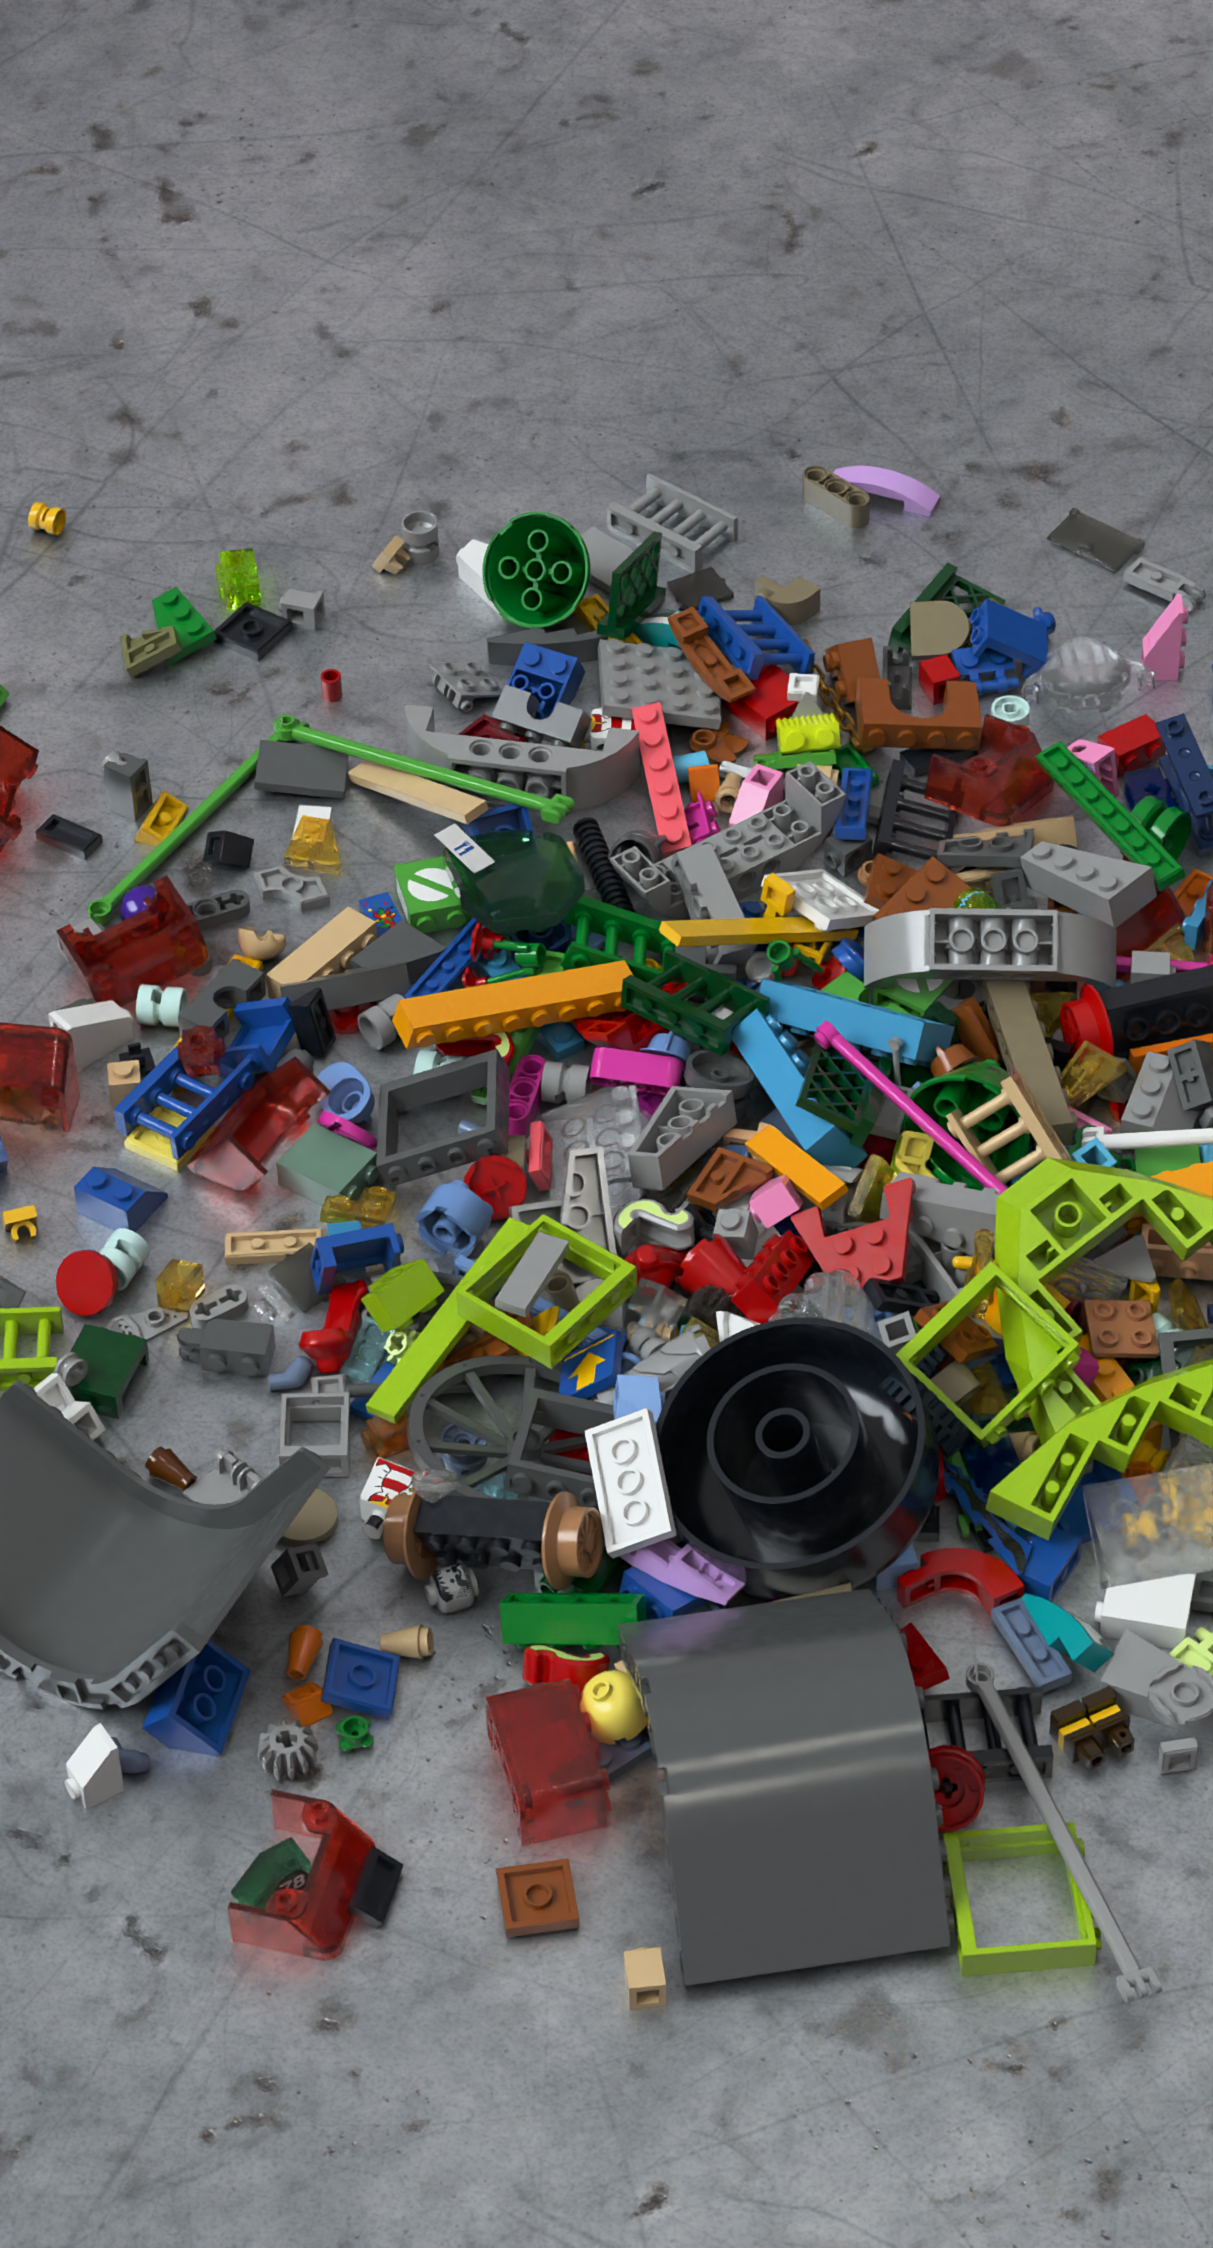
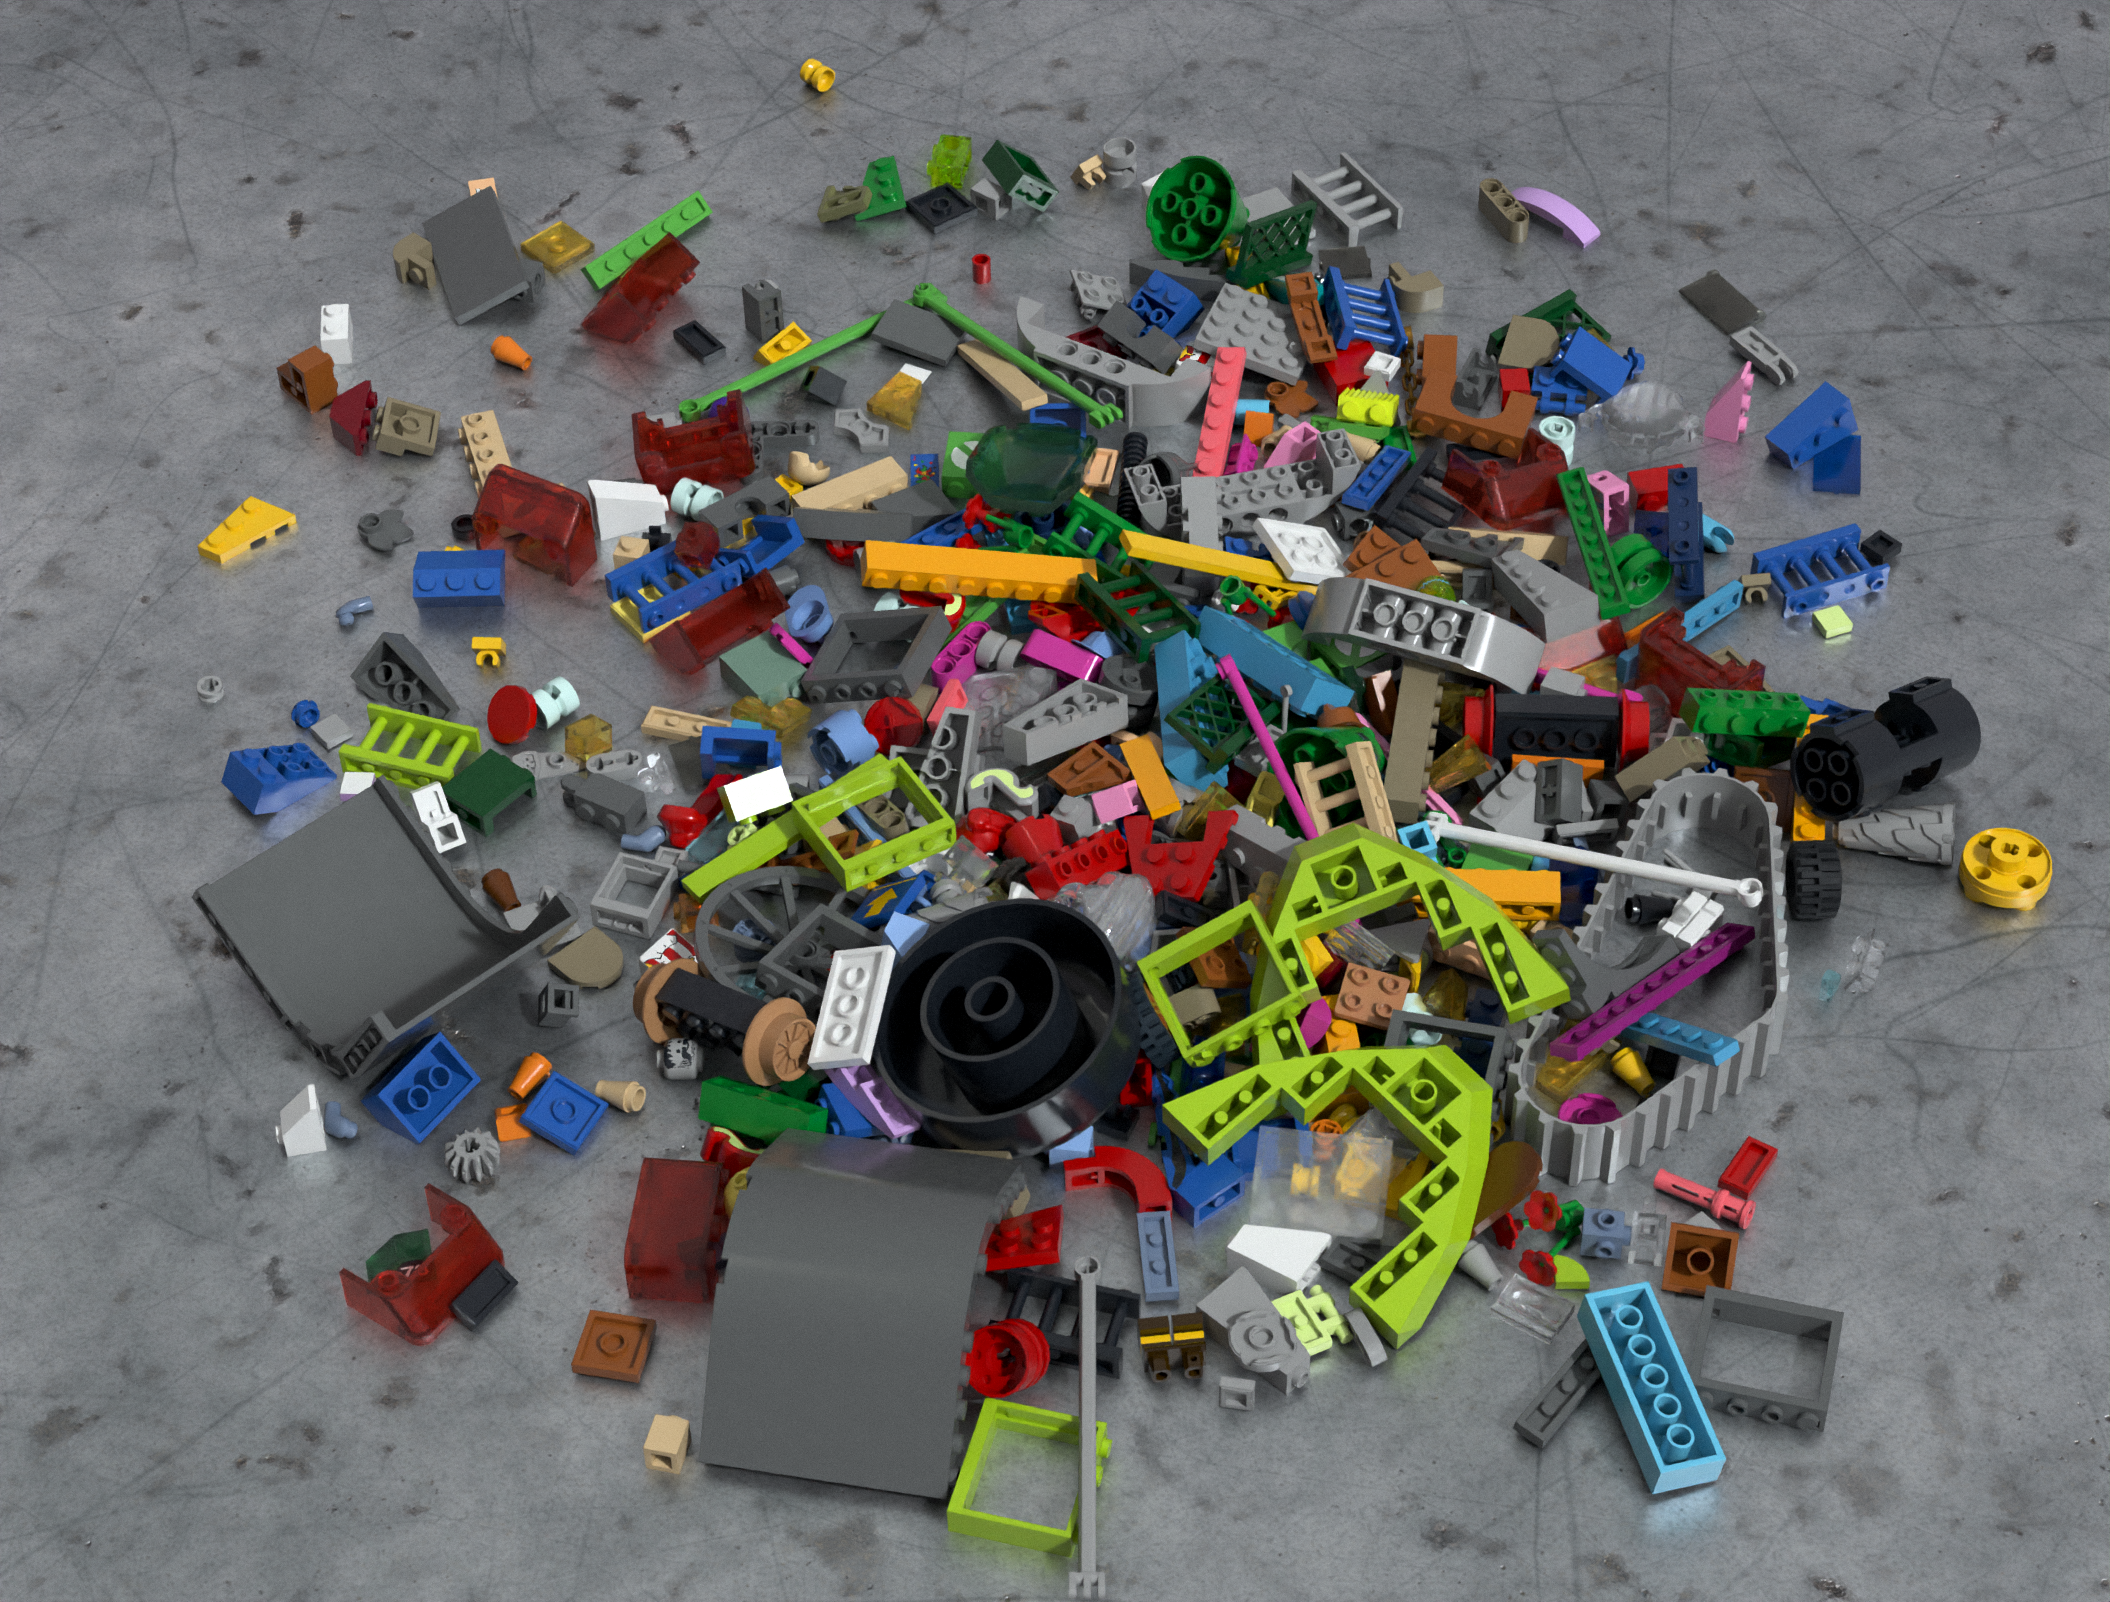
camera: 20 degrees right, 0 degrees up
light grey bush [54,1352,88,1386] -> none
blue slope [74,1167,168,1232] -> none
black slope [288,988,336,1057] -> none
green plate [336,1715,374,1751] -> none
clear piece [411,1469,458,1503] -> none
white sticker [434,823,495,874] -> none
light grey tile [495,1232,570,1317] -> none
yellow plate [760,873,796,918] -> none
teal slope [1021,1593,1114,1673] -> none
none -> dark green window [982,140,1059,212]

